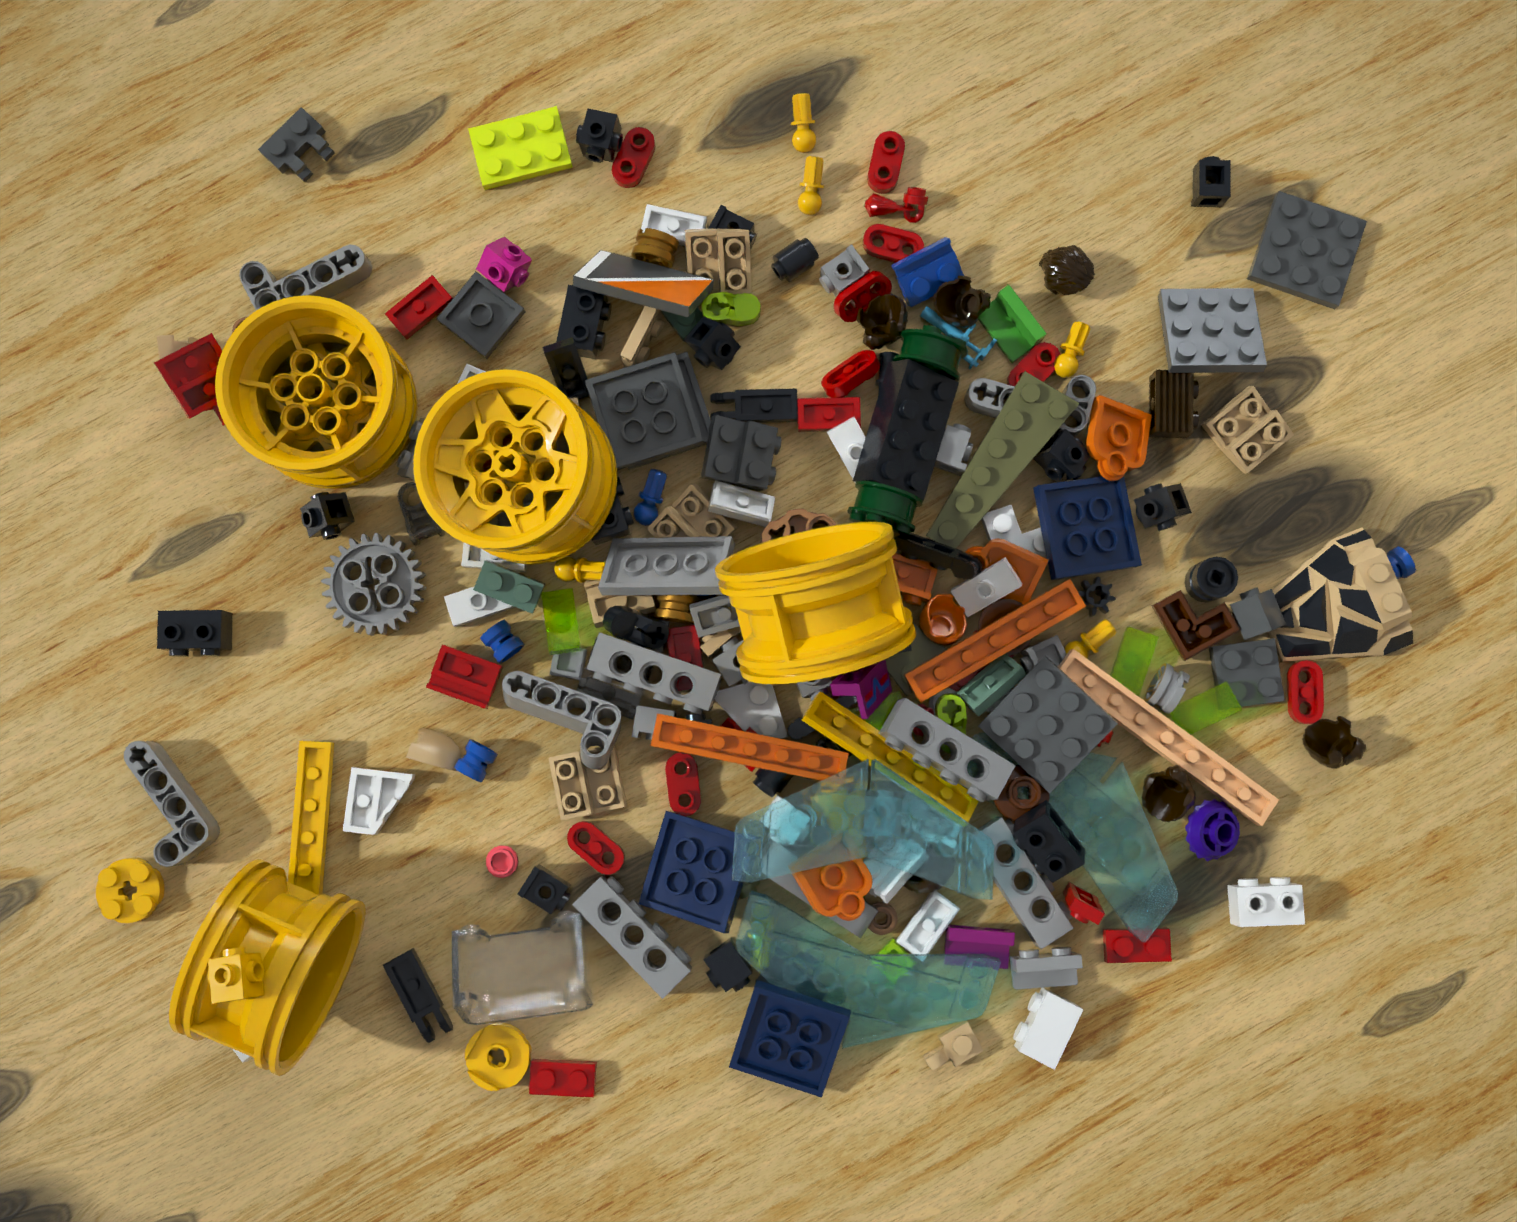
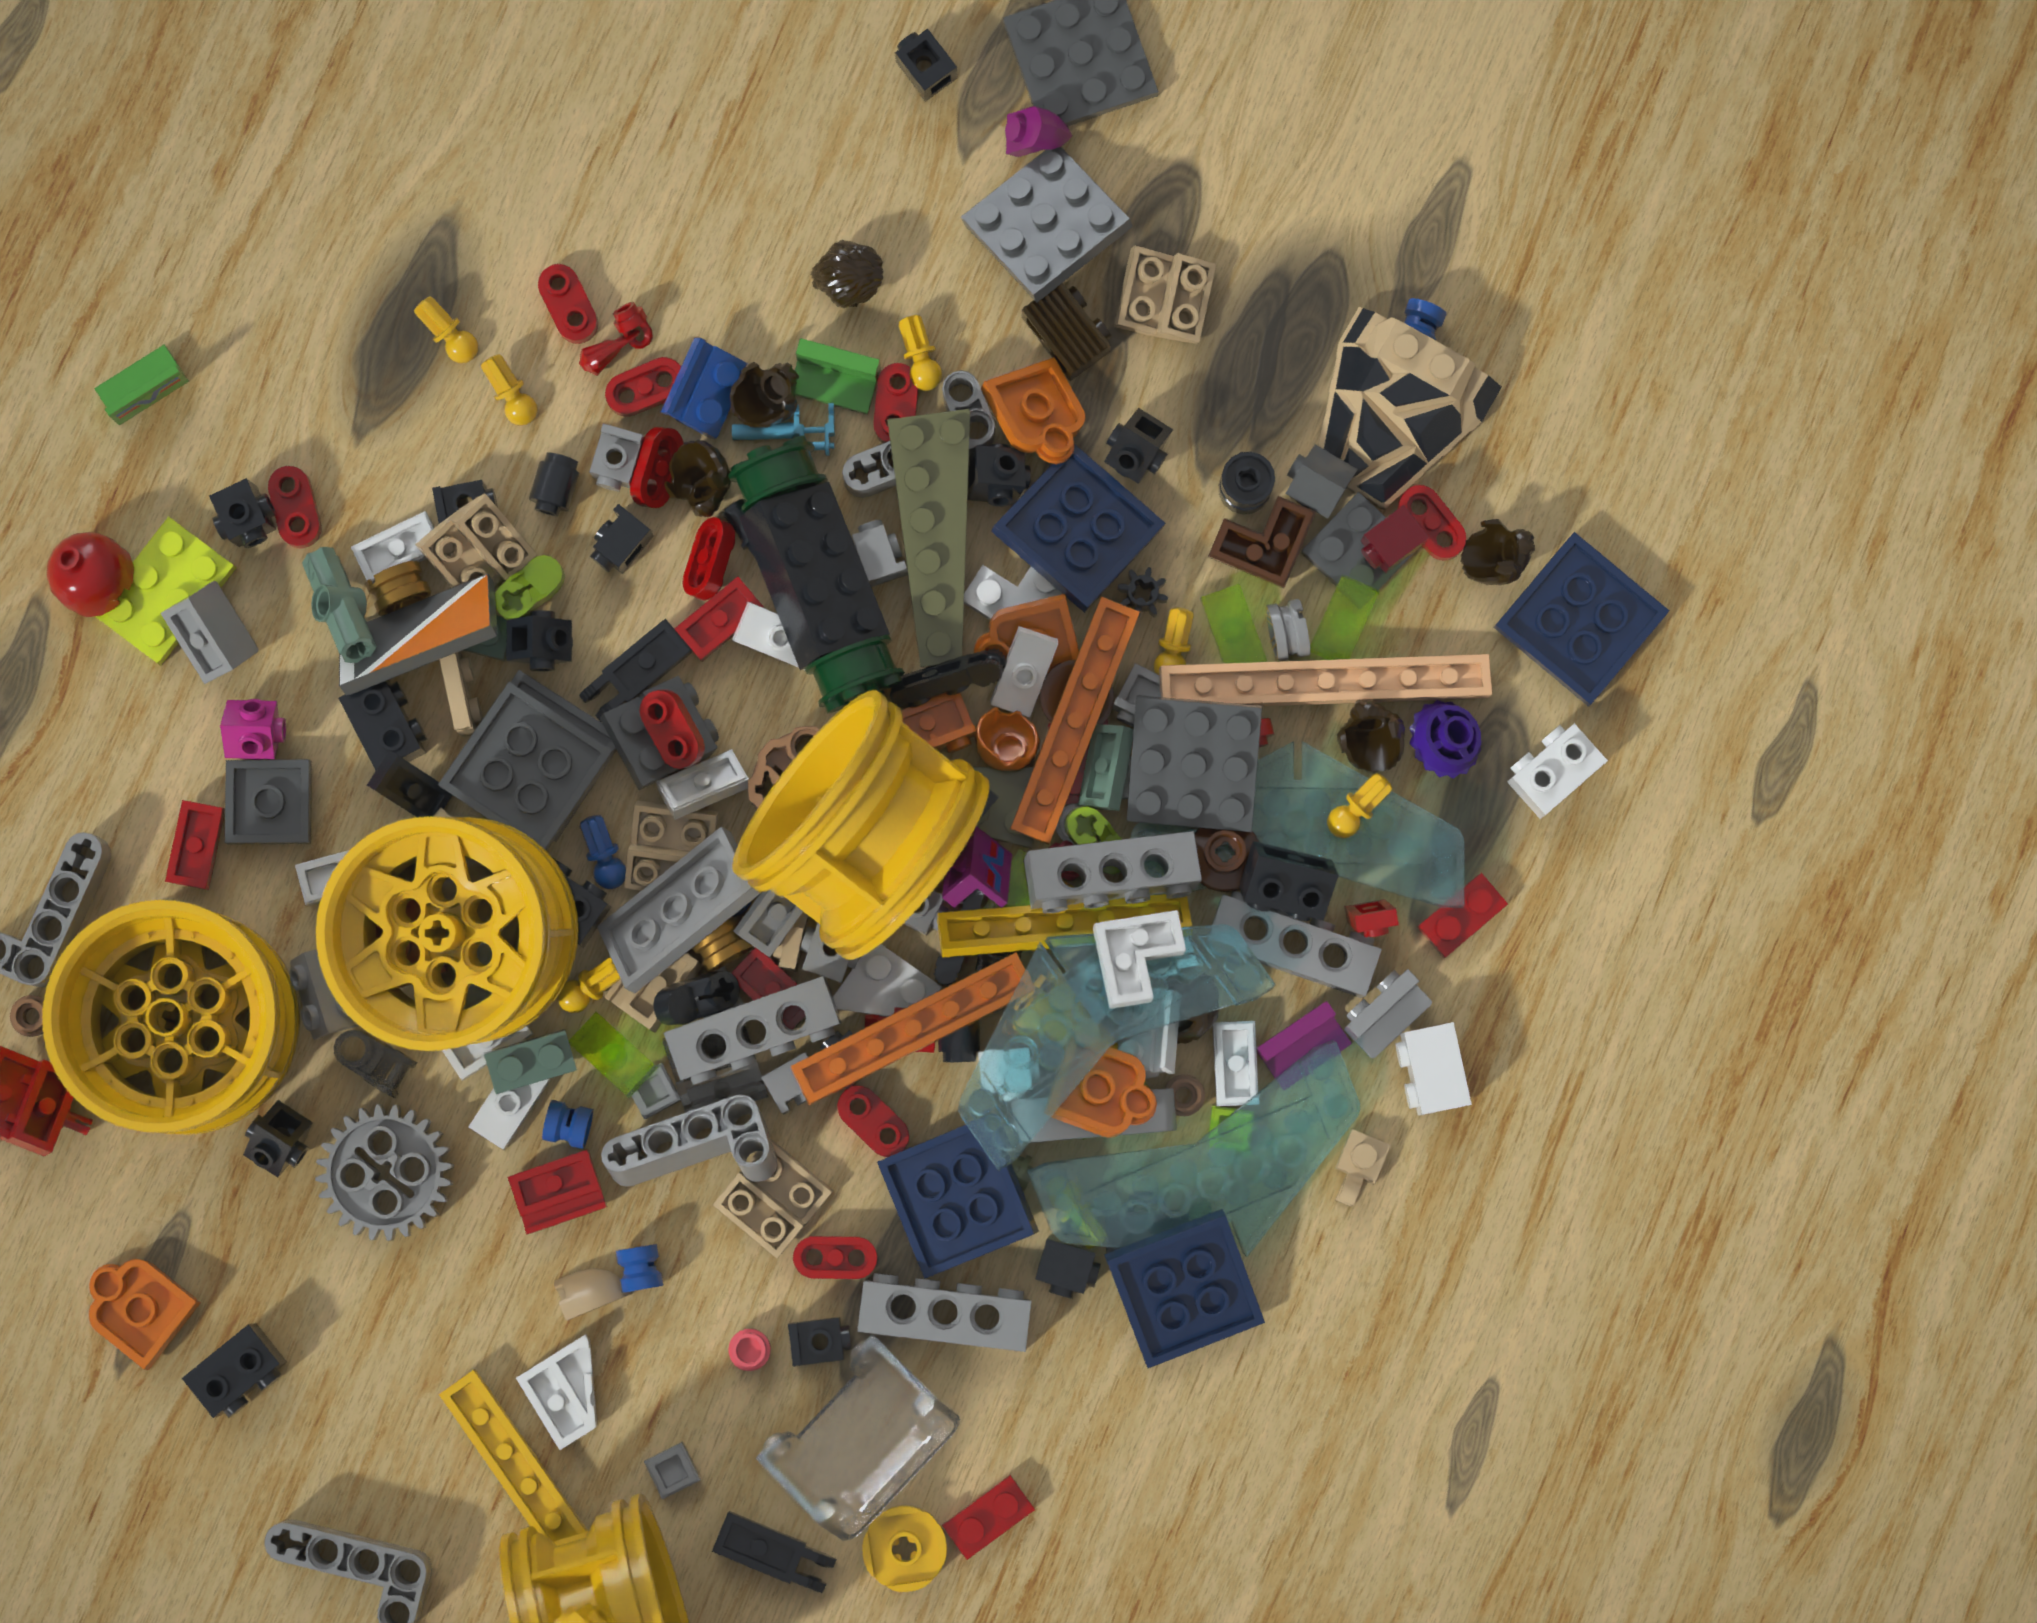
camera: 45 degrees left, 0 degrees up
none -> red cylinder [46,531,134,617]
none -> orange plate [89,1259,201,1370]
none -> bright green panel [94,345,189,425]
none -> light grey panel [160,581,258,684]
none -> sand green piece [302,547,377,663]
none -> black brick [590,504,654,574]
none -> red plate [639,689,705,769]
none -> light grey tile [644,1442,701,1500]
none -> magenta plate [1005,106,1073,157]
none -> white plate [1093,910,1186,1009]
none -> yellow axle [1327,773,1392,839]
none -> dark red brick [1361,505,1429,574]
none -> dark blue plate [1493,532,1669,707]

